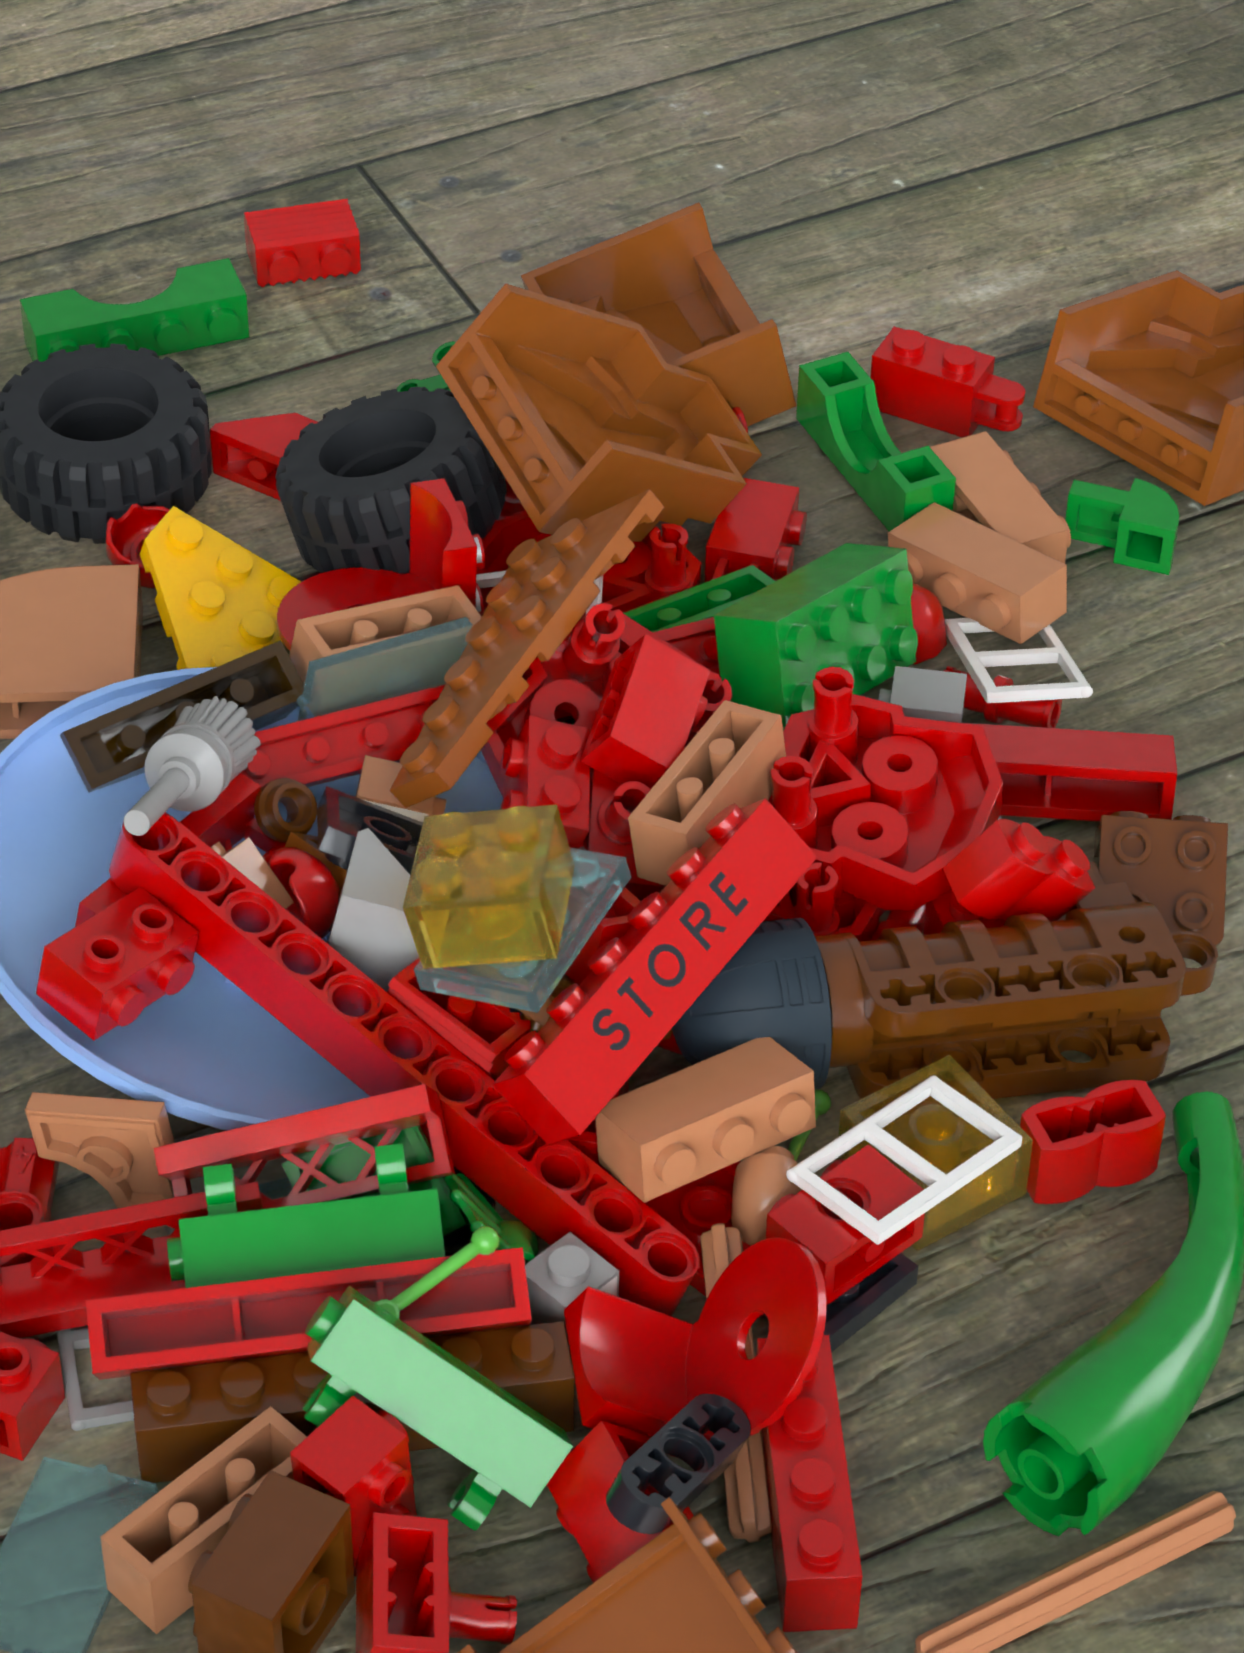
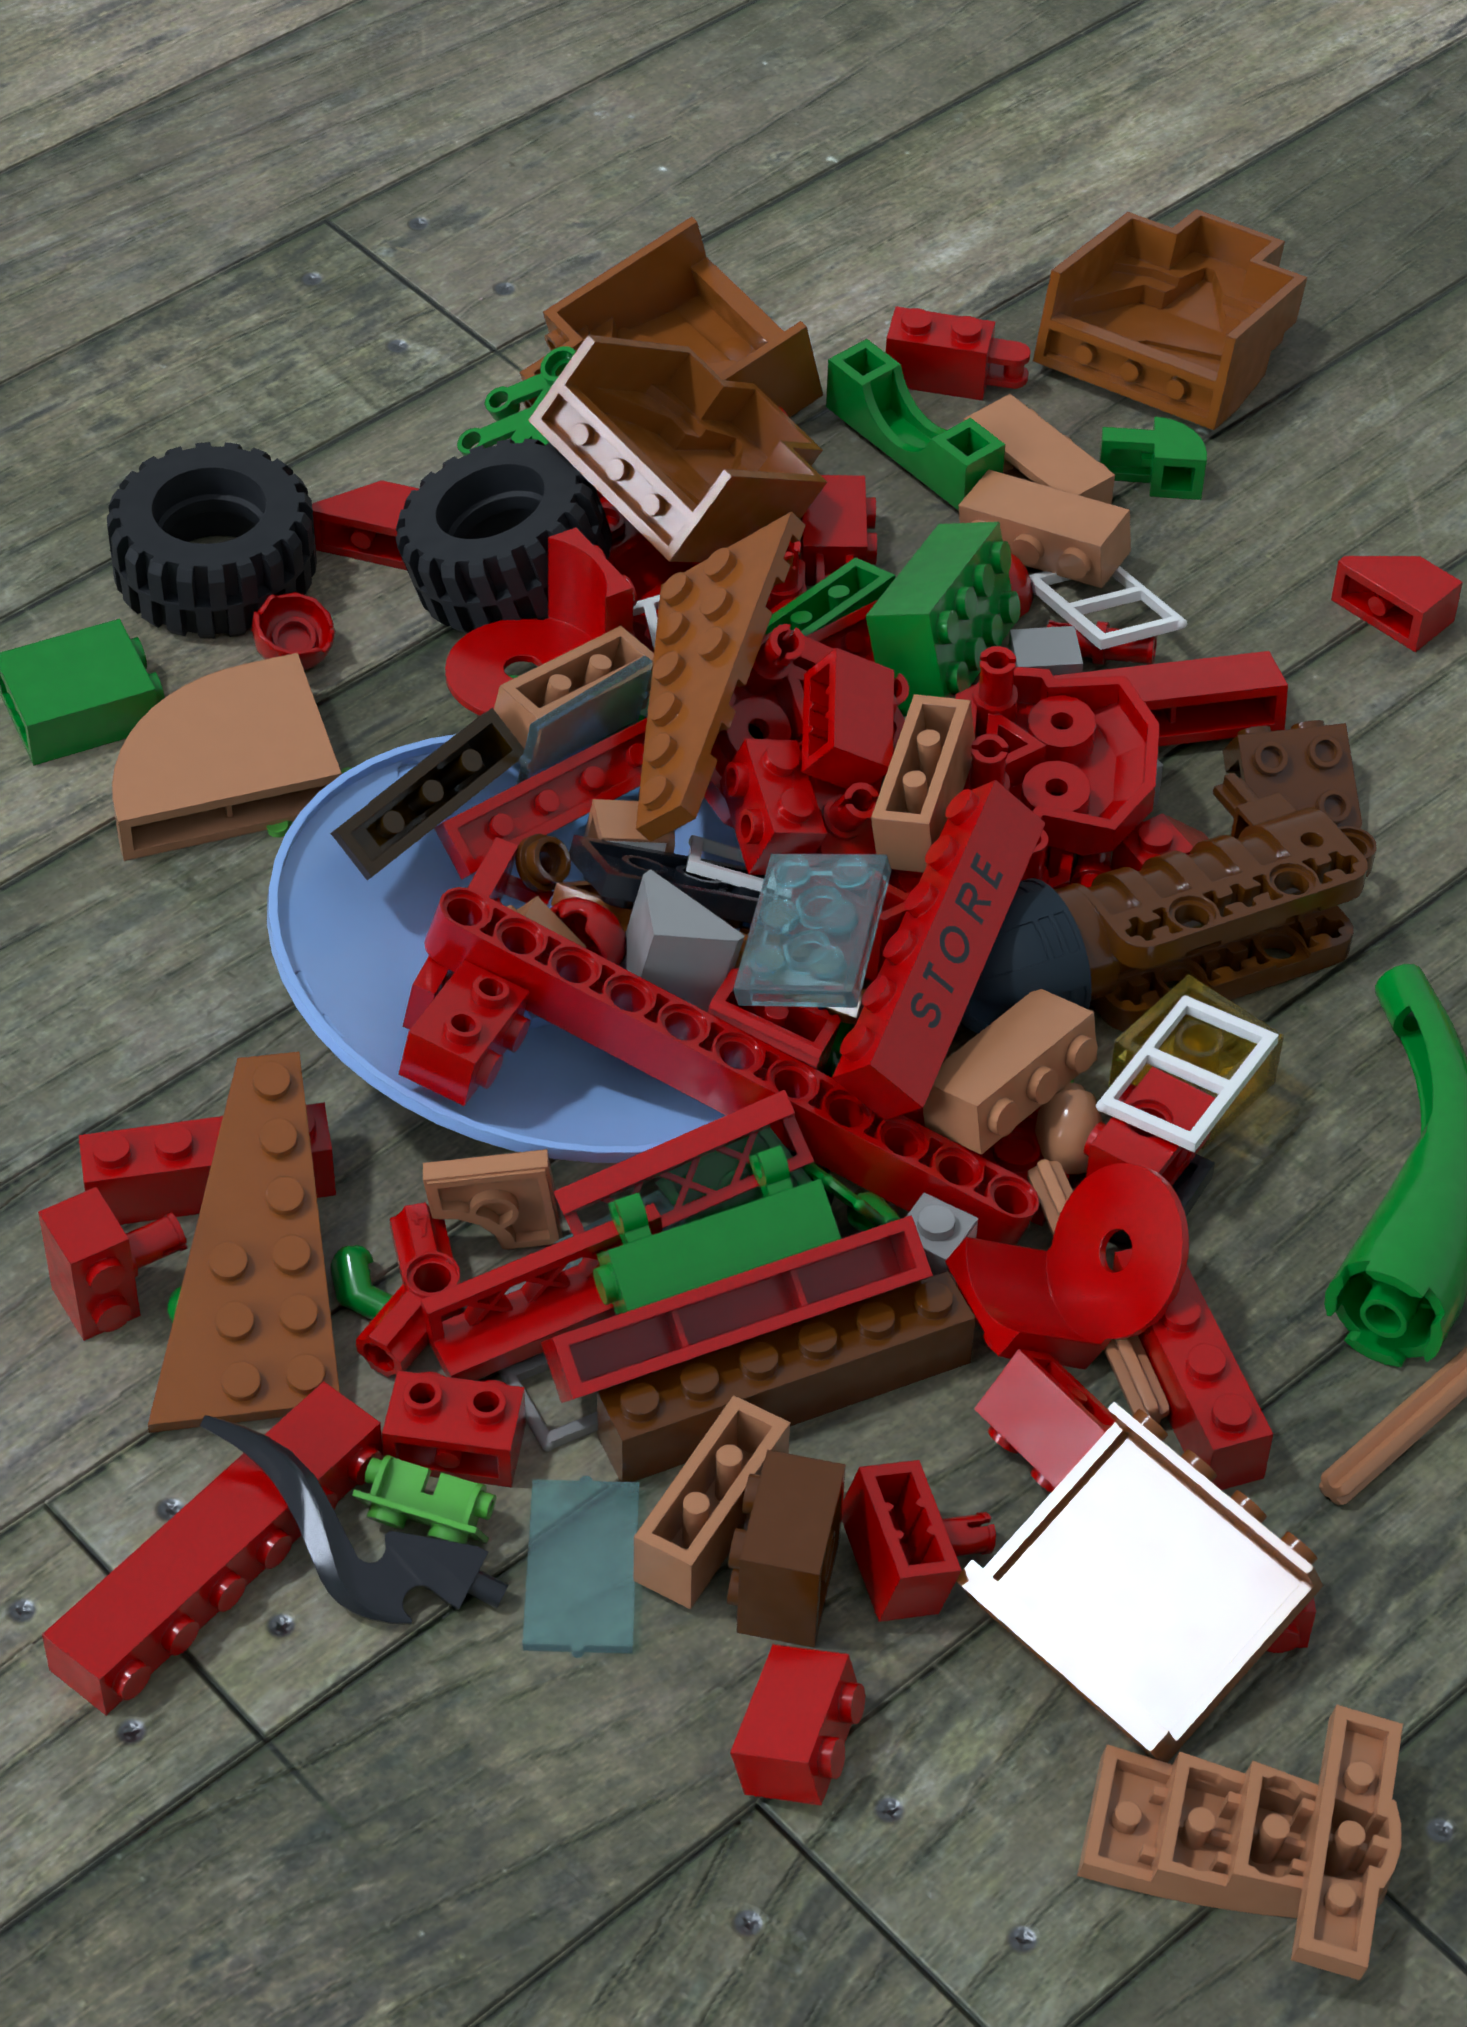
camera: 15 degrees left, 5 degrees up
green arch [20,258,249,362] -> none
light grey piece [123,696,261,836] -> none
yellow plate [140,506,301,670] -> none
red brick [244,198,361,288] -> none
red brick [290,1396,417,1577] -> none
brick [302,1286,573,1531] -> none
bright green hinge [374,1226,500,1319] -> none
clear yellow brick [403,805,575,969] -> none
black beam [606,1394,751,1534] -> none
red brick [943,819,1095,923] -> none
red brick [1014,1080,1166,1204] -> none

